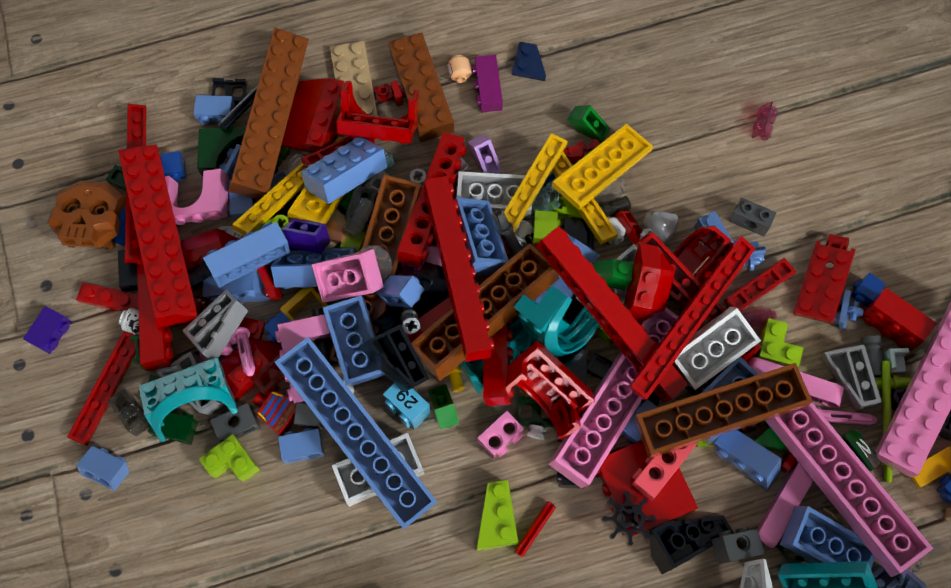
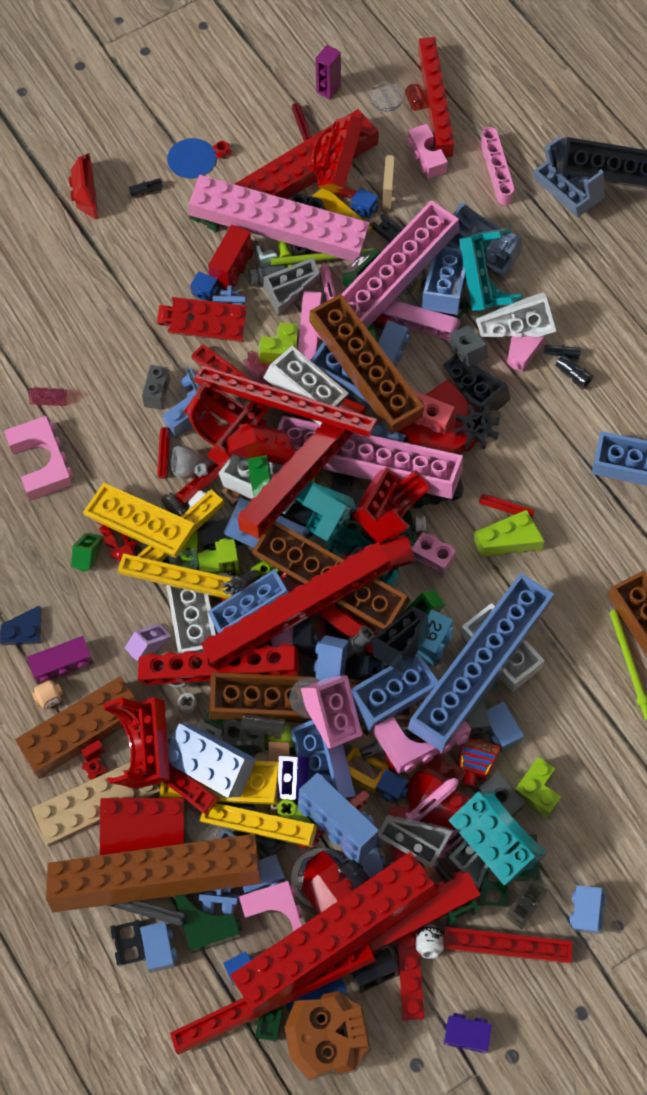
camera: 105 degrees left, 5 degrees down
none -> bright pink arch [4,416,73,500]
none -> red axle [157,427,170,479]
none -> black hinge [370,214,403,243]

